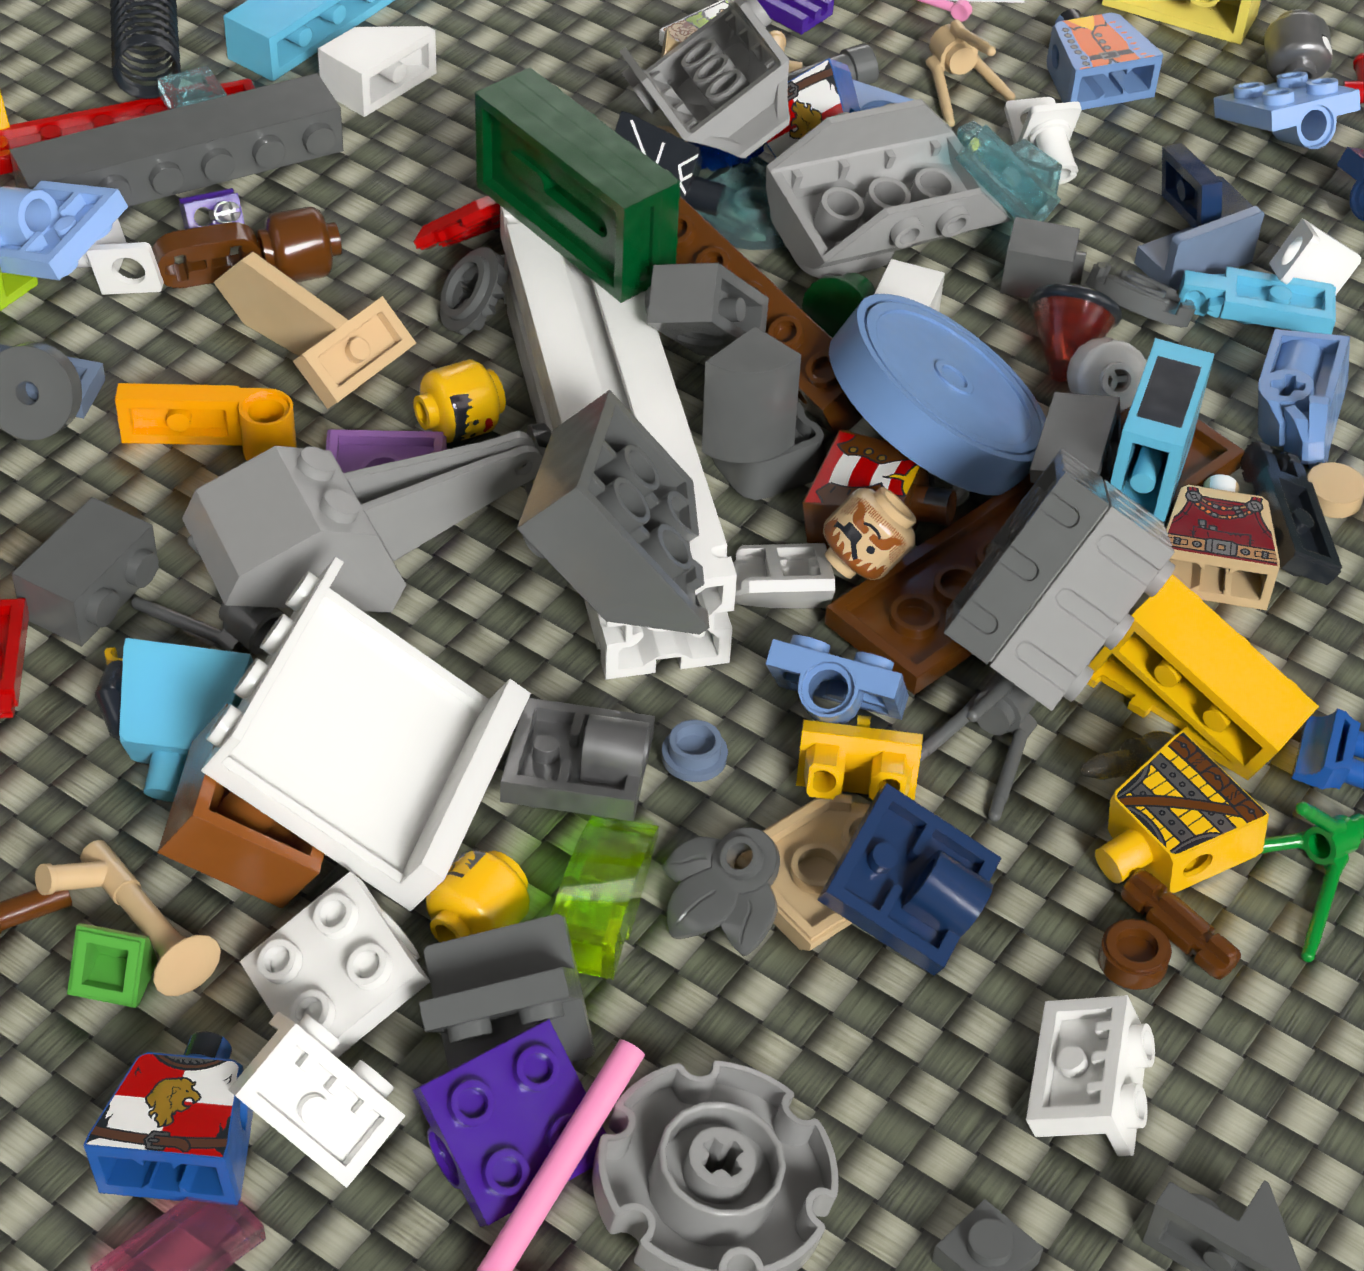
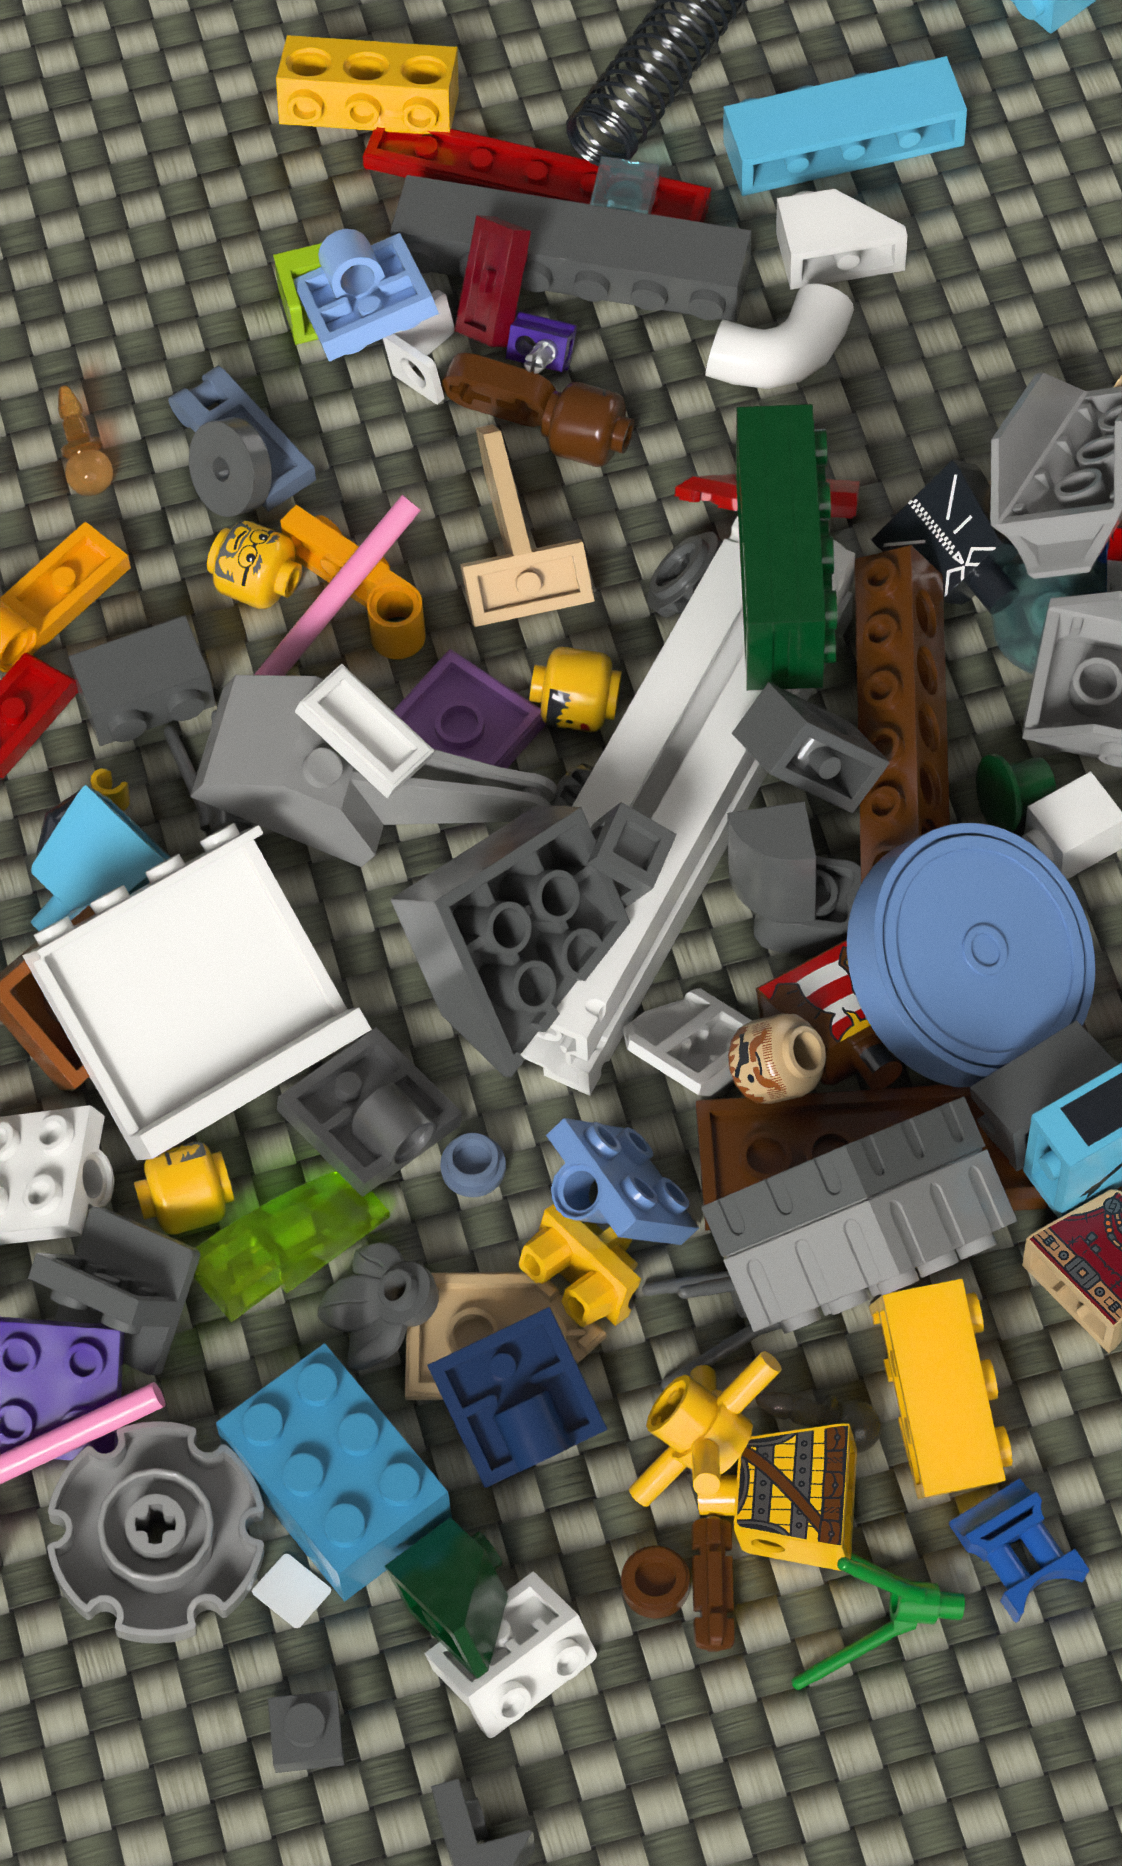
camera: 45 degrees right, 15 degrees up
none -> yellow head [207,521,302,609]
none -> dark azure brick [216,1343,452,1602]
none -> white sticker [252,1554,331,1628]
none -> bright pink bar [254,495,421,676]
none -> white tile [295,664,435,799]
none -> dark green slope [384,1518,508,1679]
none -> dark red plate [454,215,531,347]
none -> dark grey panel [587,802,677,908]
none -> yellow bar [629,1351,782,1507]
none -> white cylinder [705,284,854,389]

